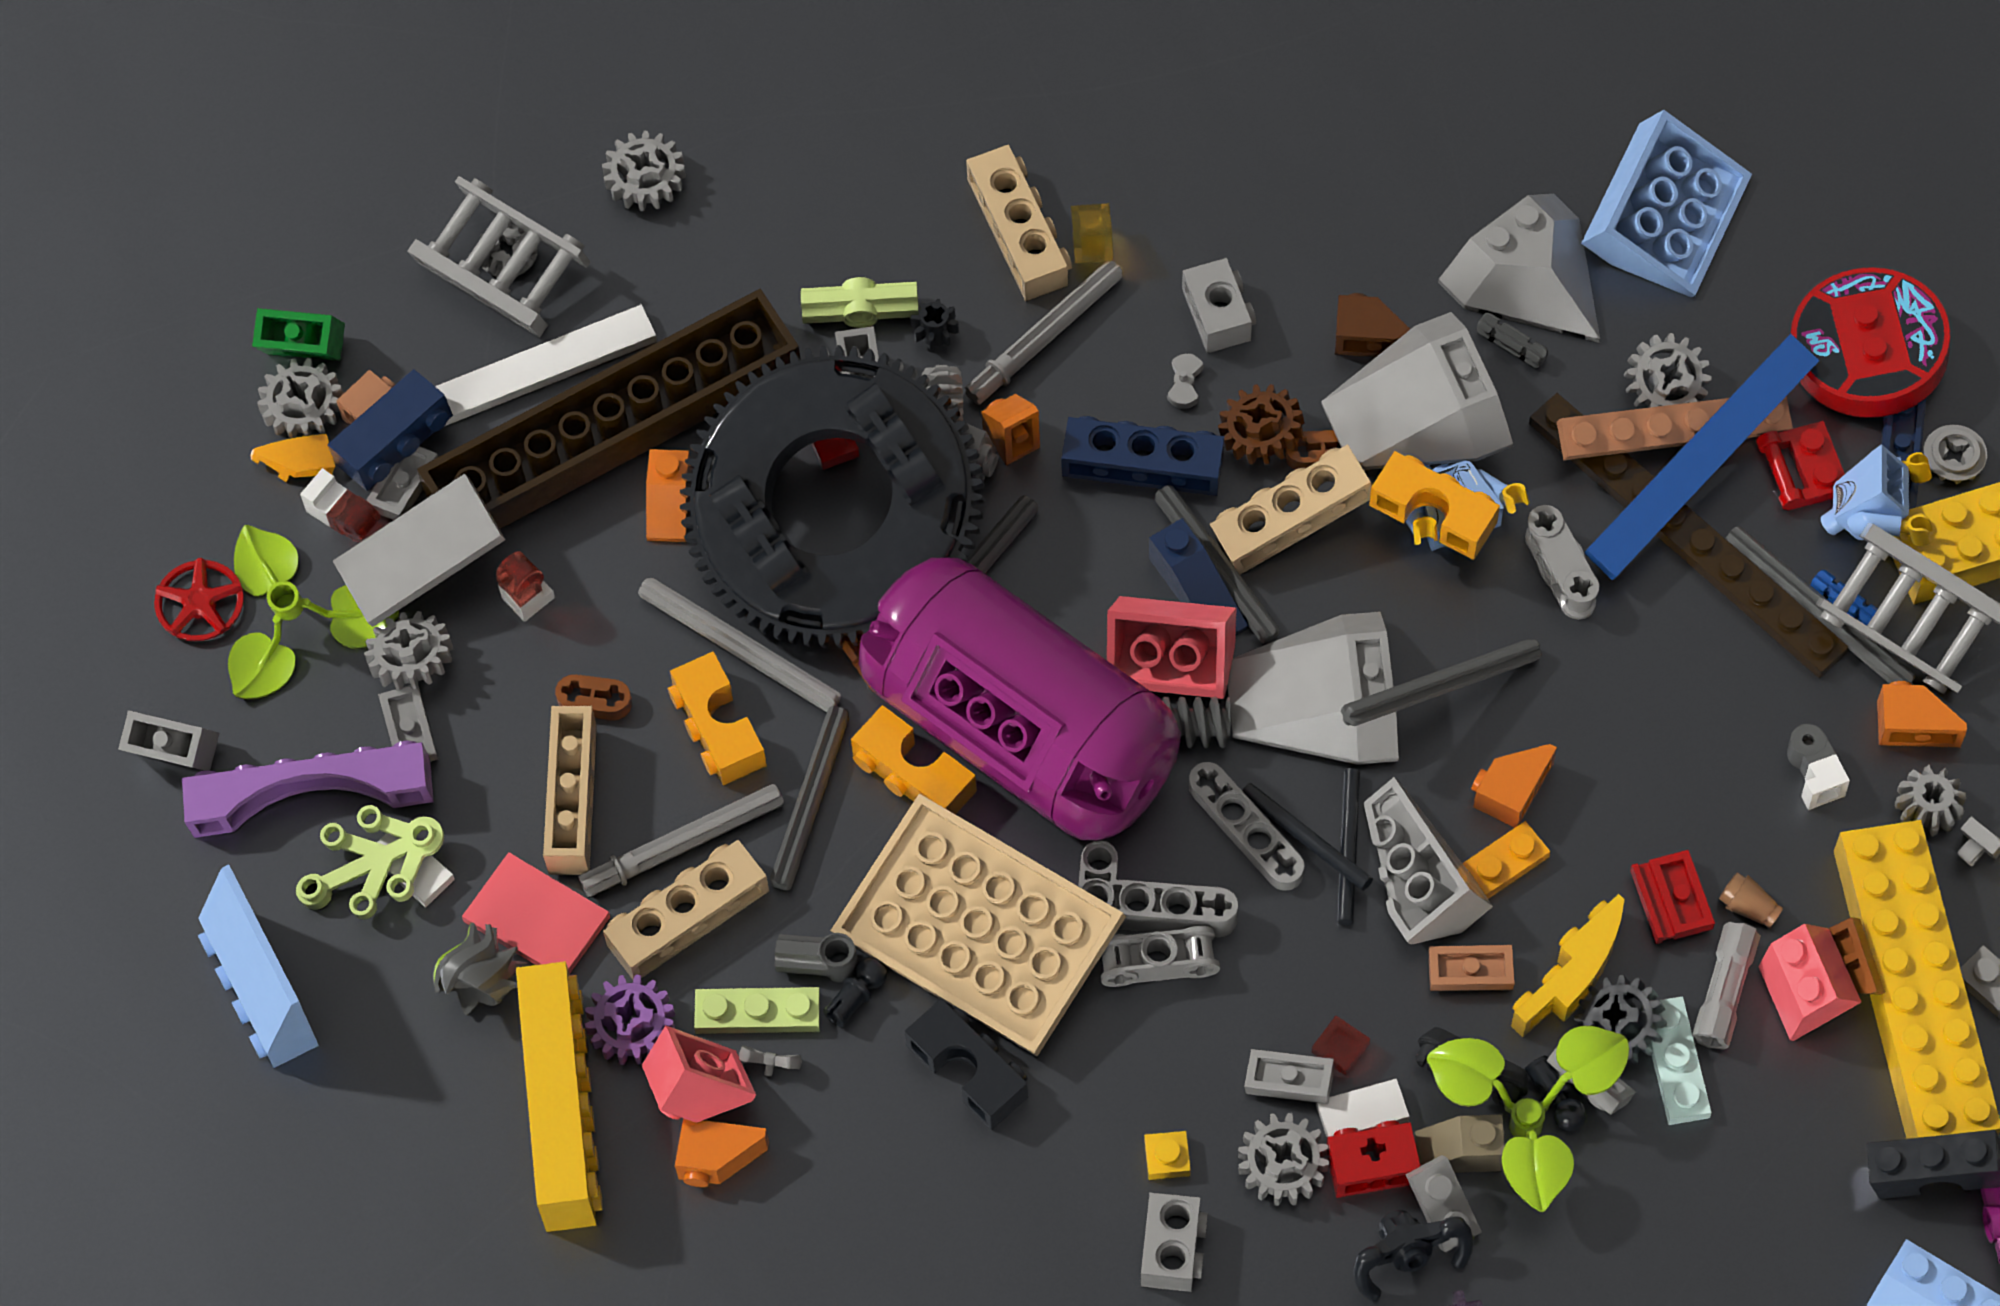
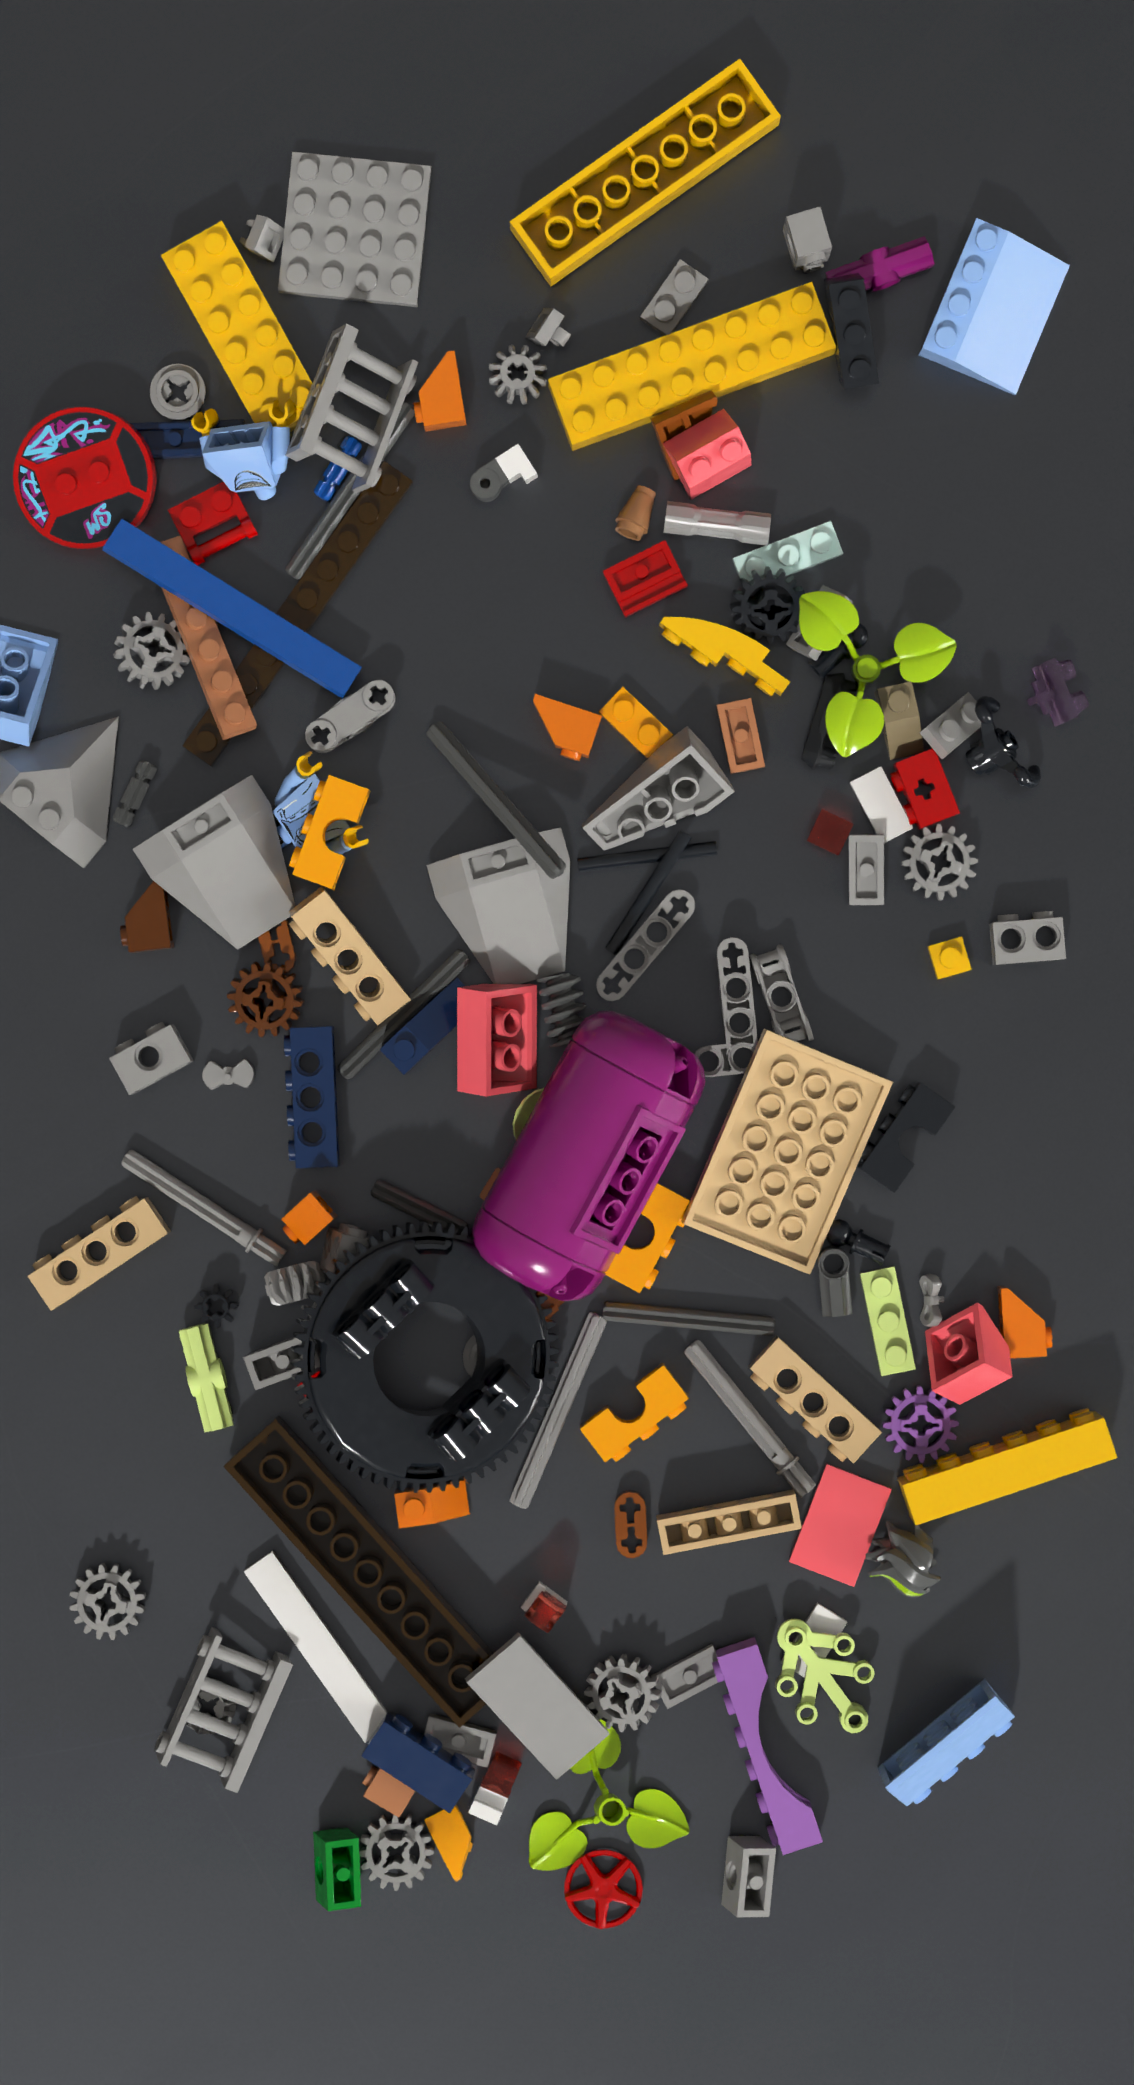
camera: 105 degrees left, 25 degrees up
clear yellow brick [1071,203,1113,263] -> none

